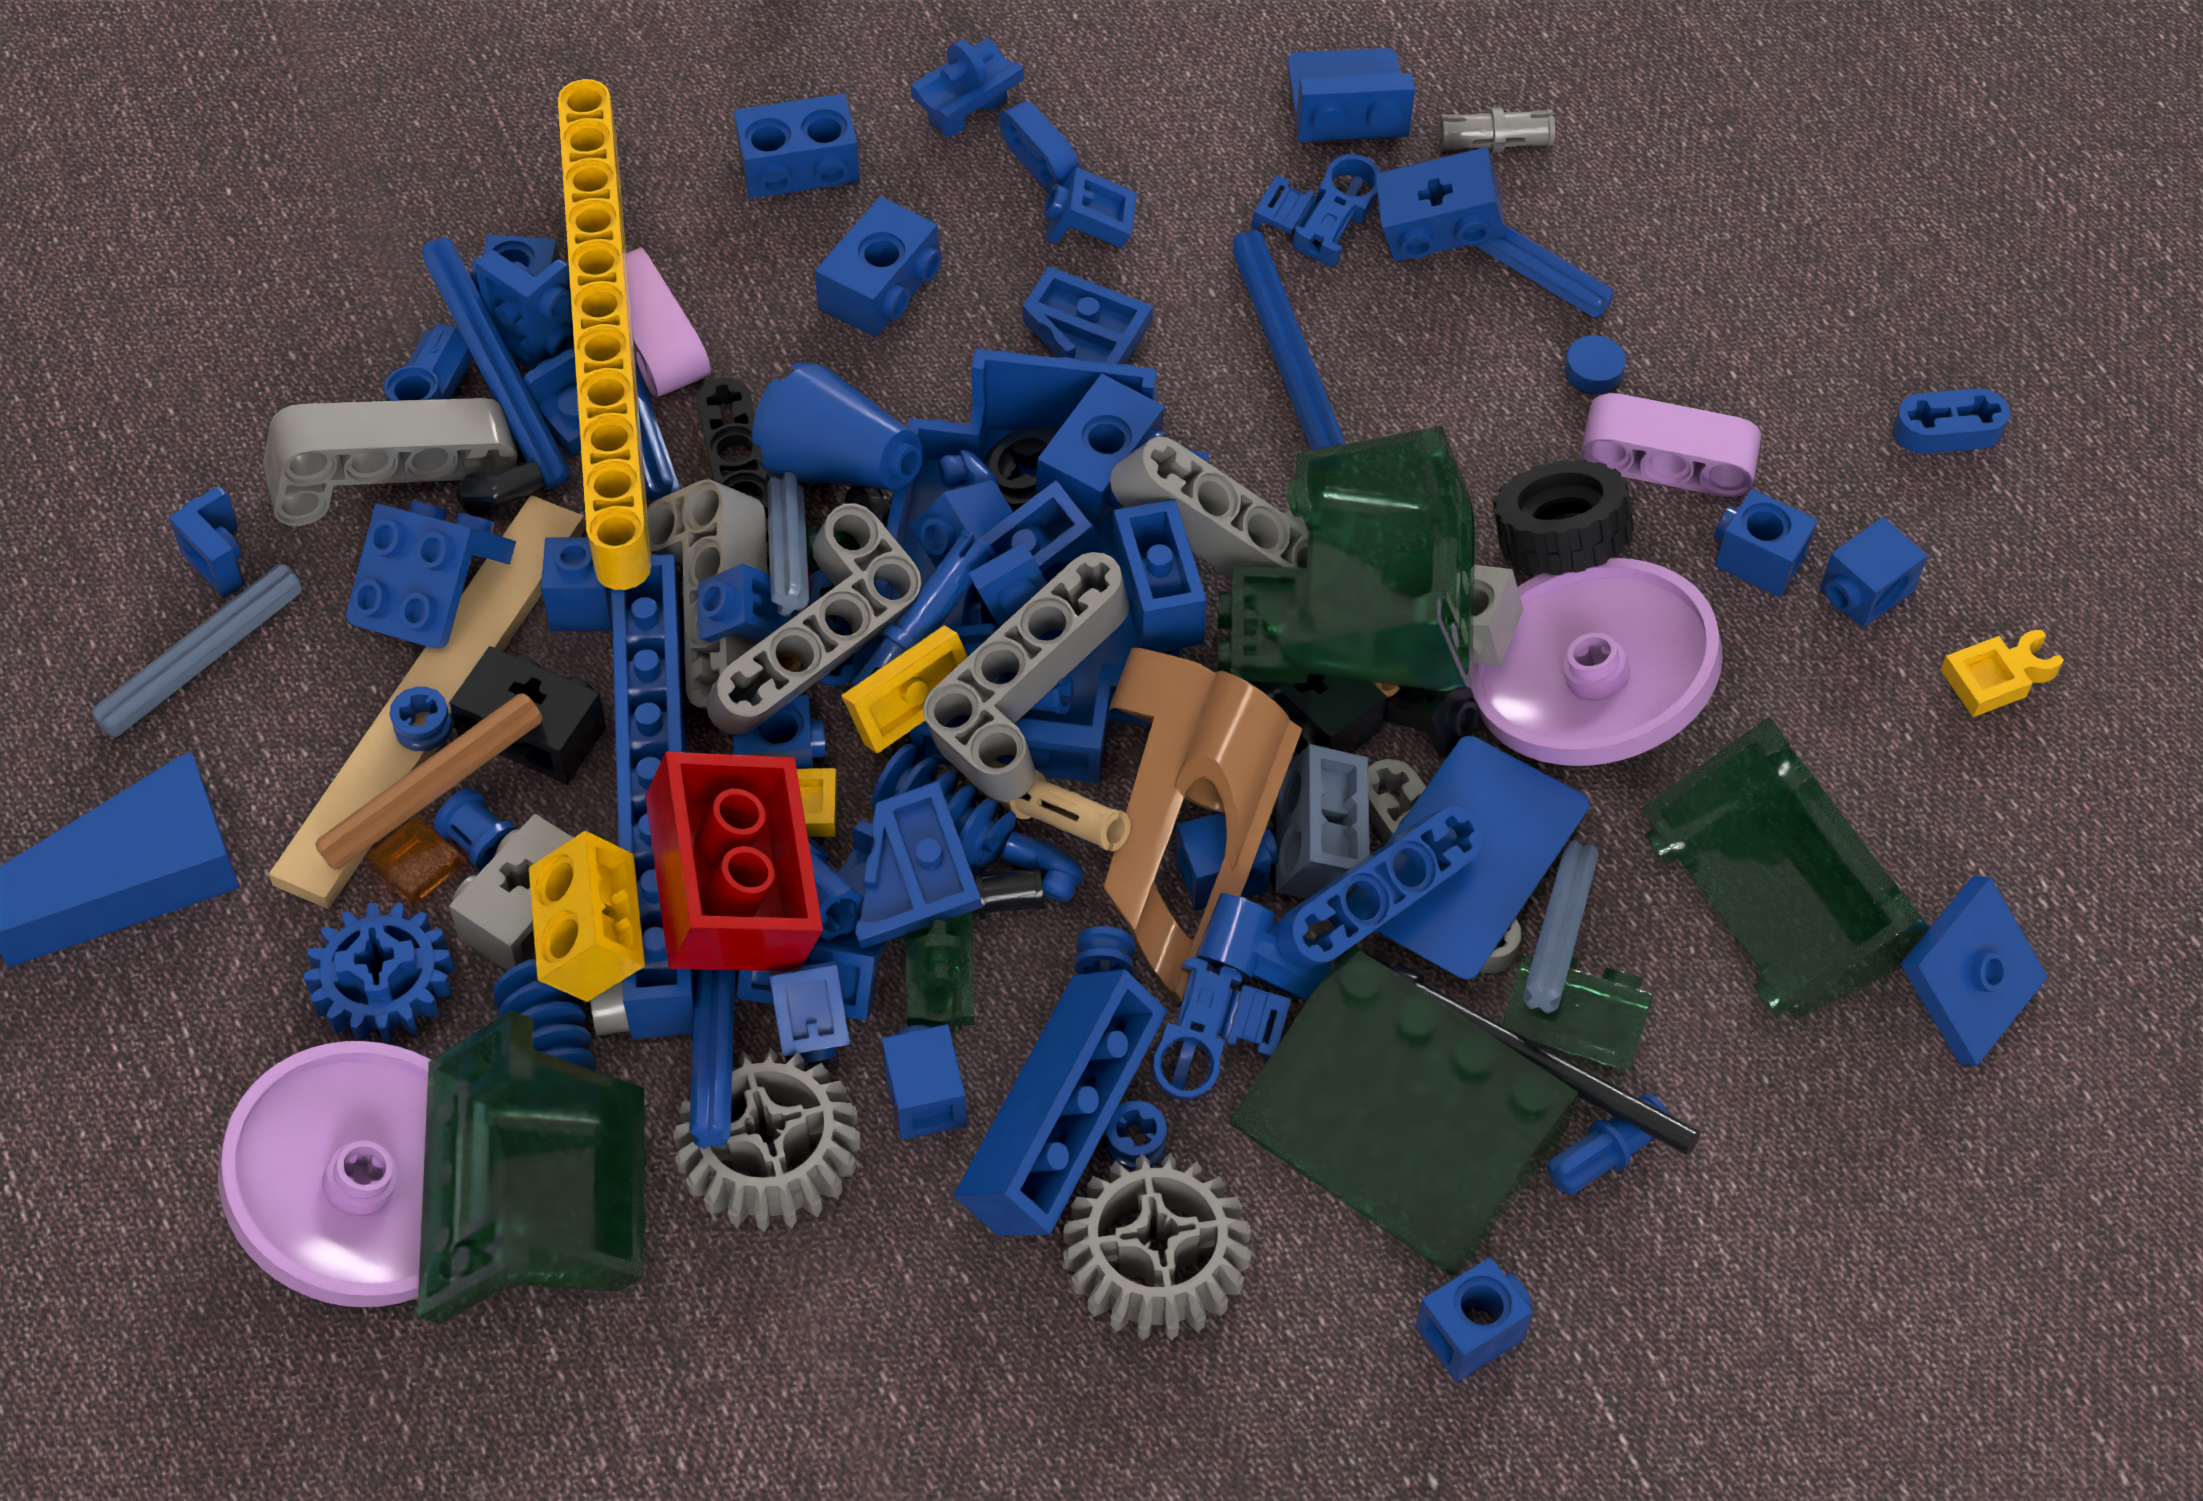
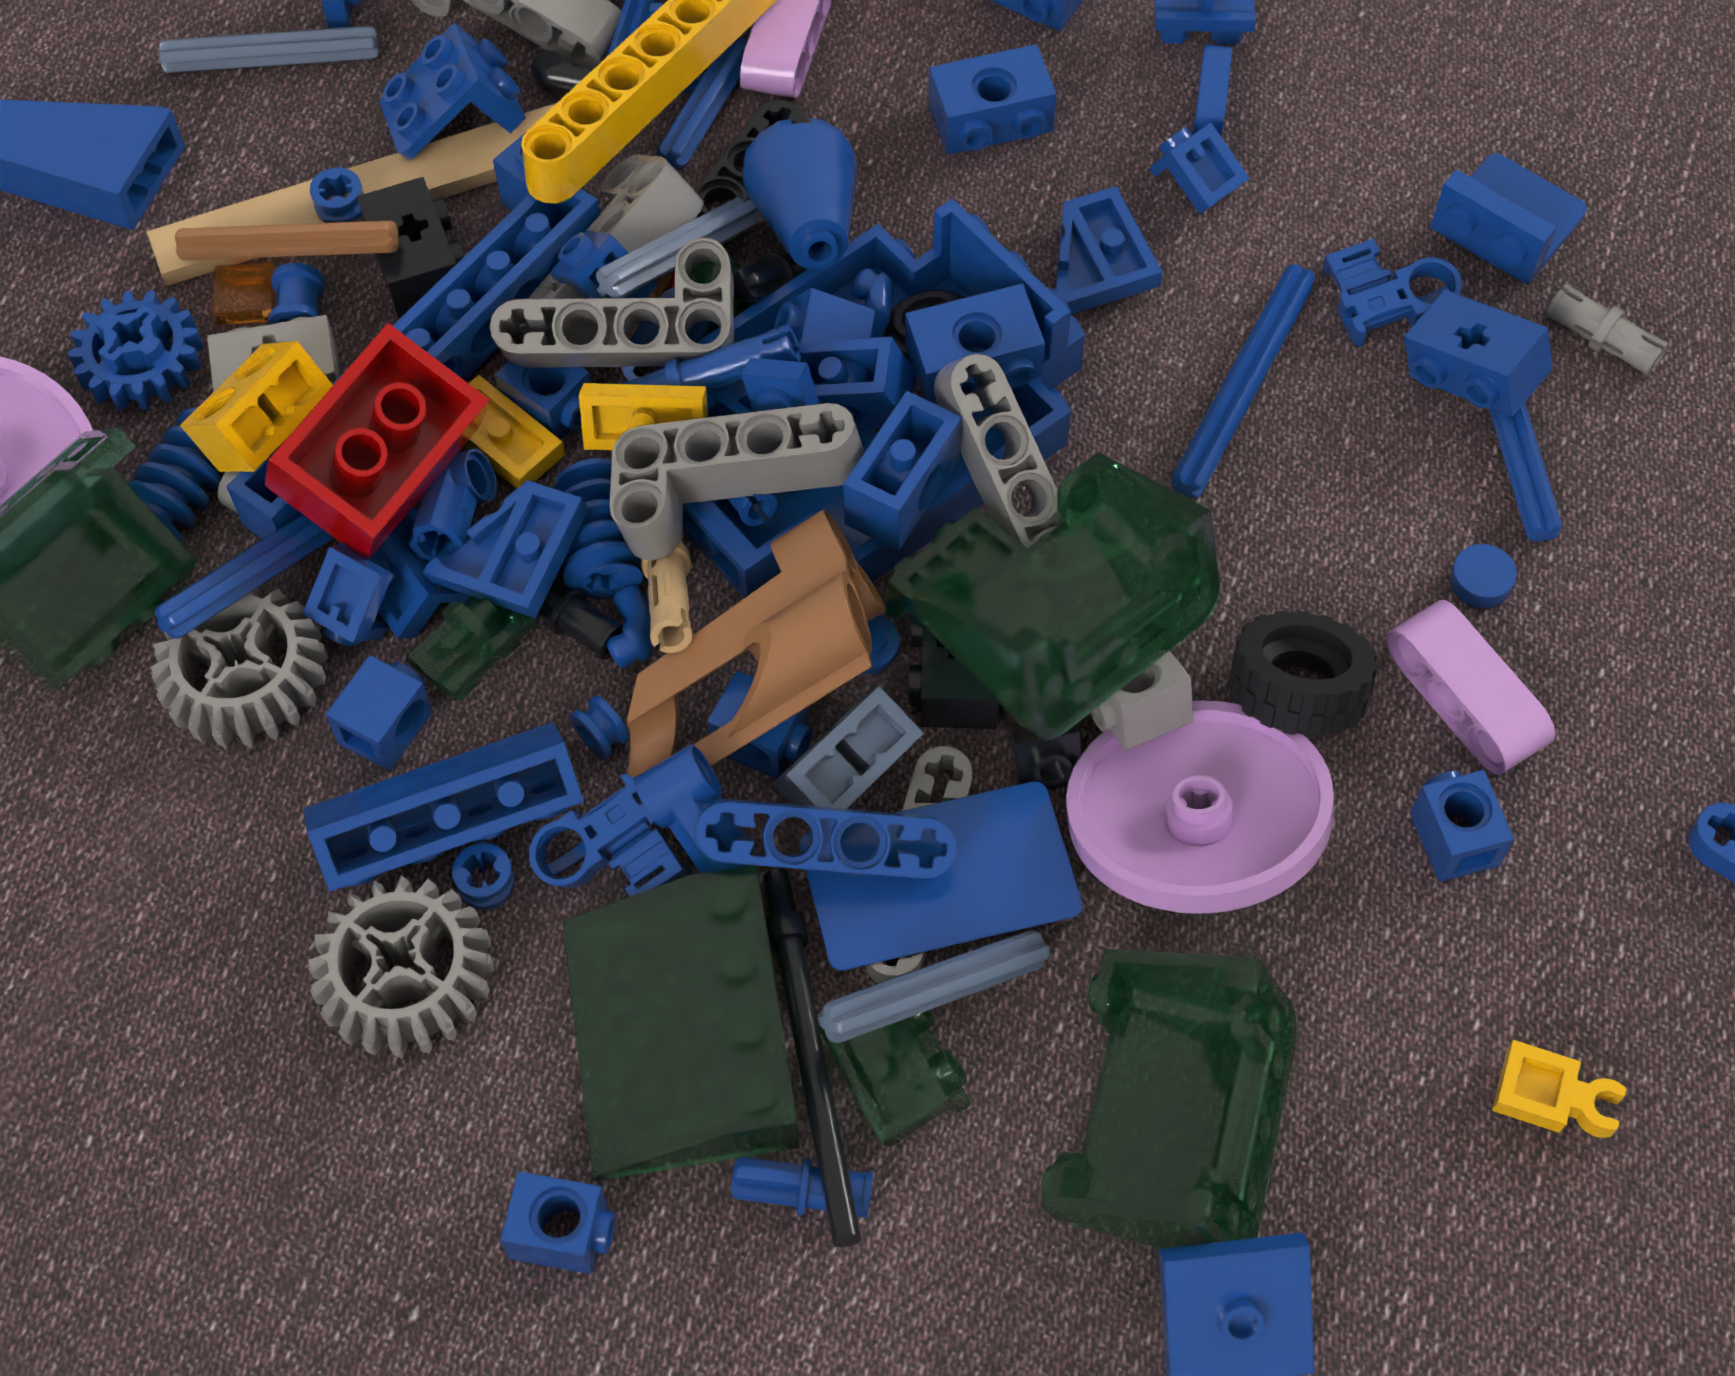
camera: 45 degrees right, 5 degrees up
blue brick [1819,516,1928,628] -> none

